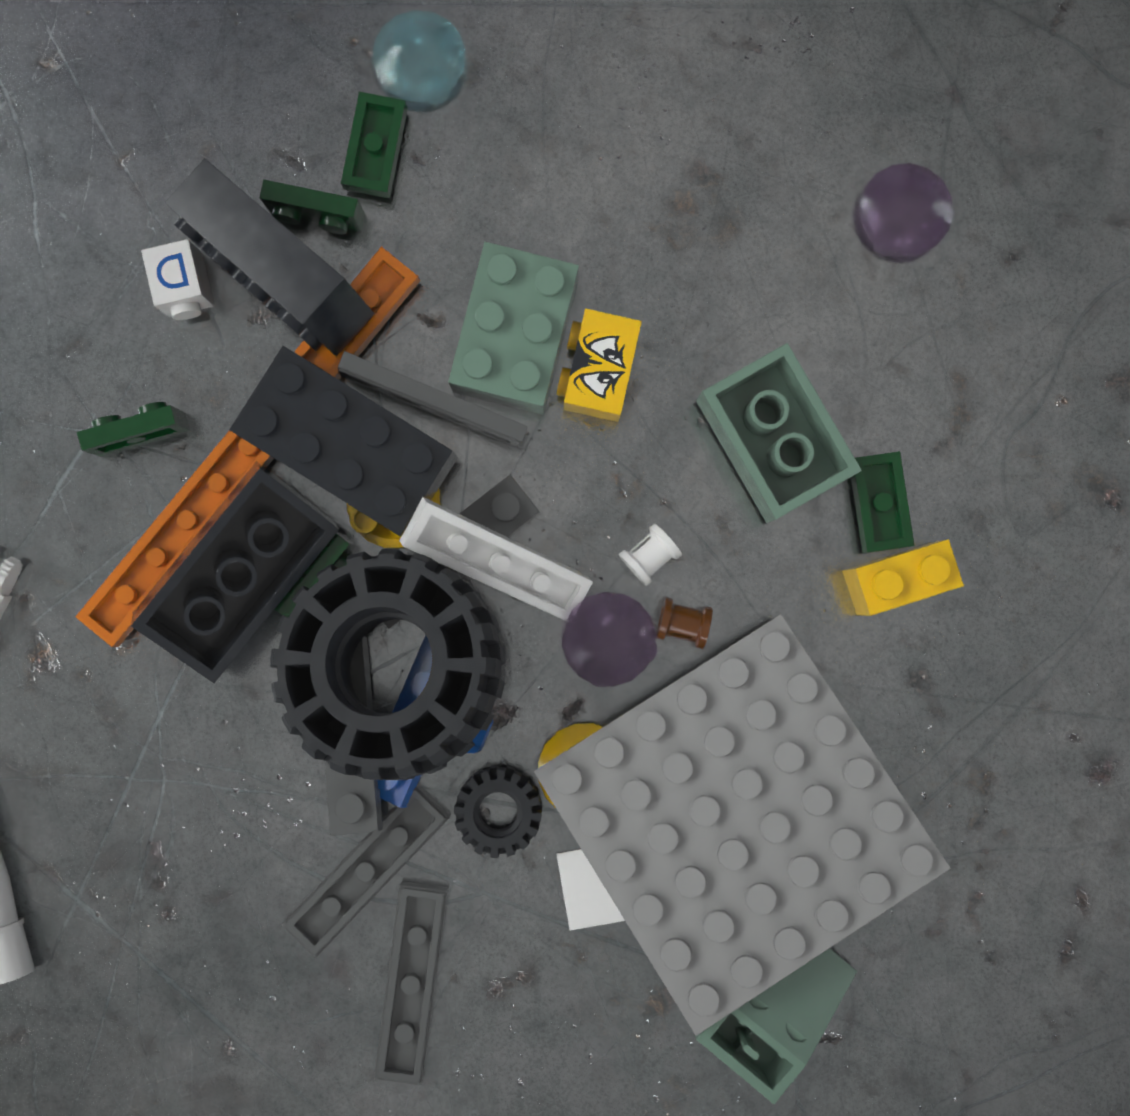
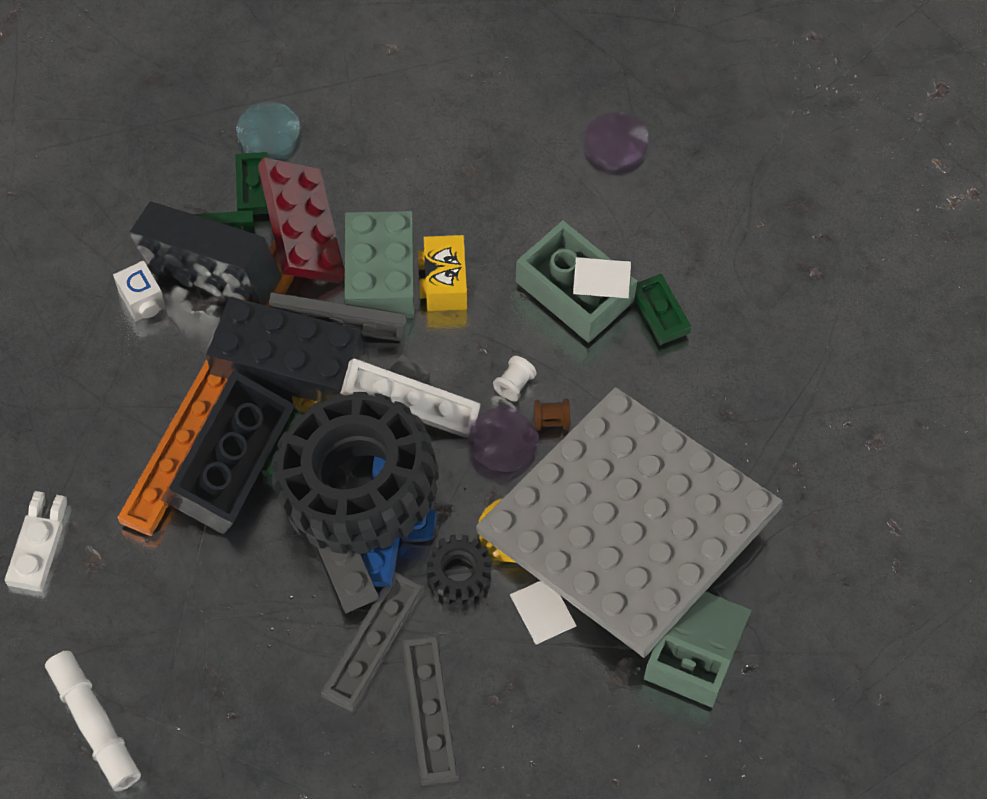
camera: 15 degrees left, 25 degrees down
dark green plate [76,402,190,457] -> none
yellow brick [842,539,964,616] -> none
none -> dark red plate [258,158,345,283]
none -> white sticker [573,257,631,298]

